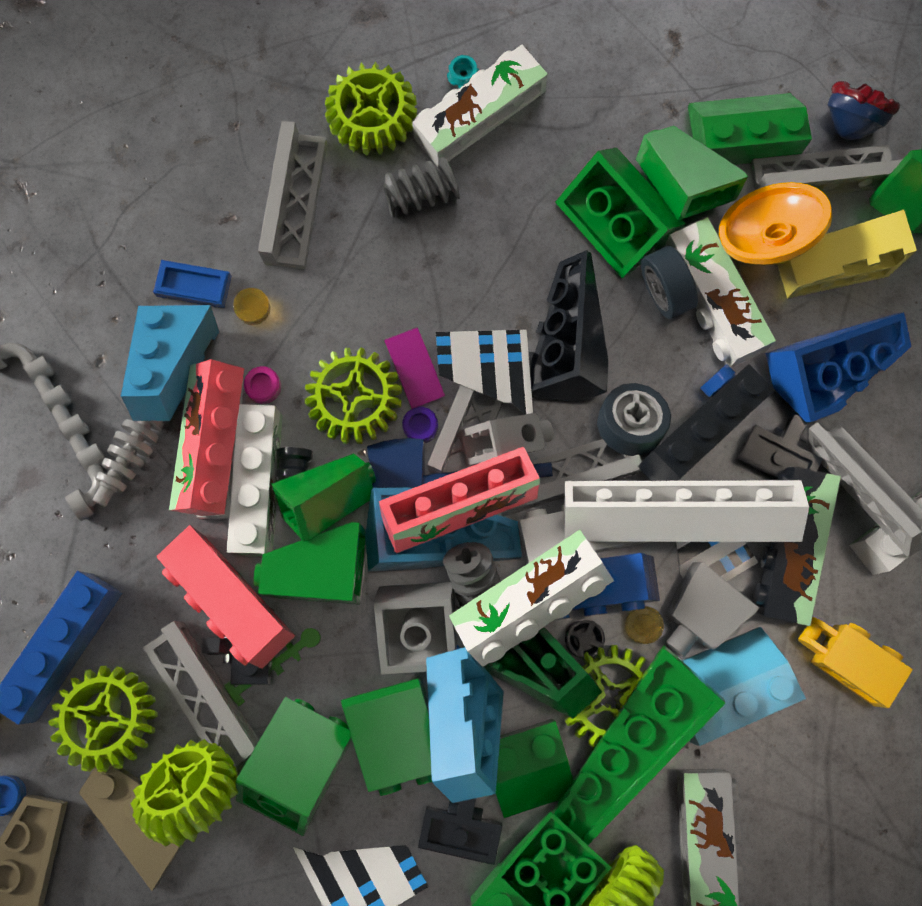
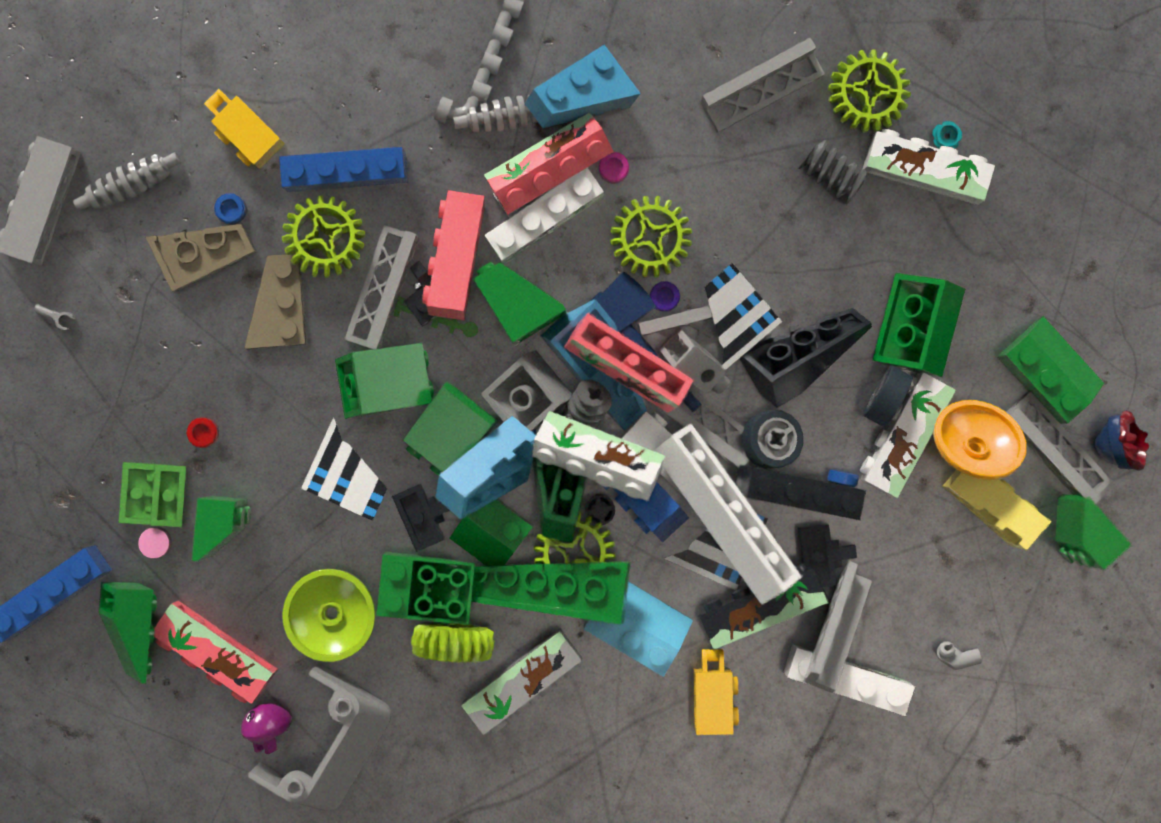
camera: 55 degrees right, 10 degrees up
lime gear [130,739,238,847] -> none
blue tile [153,260,232,308] -> none
clear yellow tile [233,288,271,325] -> none
green slope [272,453,376,542] -> none
black wheel [275,447,313,481] -> none
magenta slope [384,327,445,409] -> none
clear yellow tile [625,606,664,644] -> none
green slope [635,125,748,221] -> none
light grey torso [665,562,759,657] -> none
blue wedge [765,312,912,422] -> none

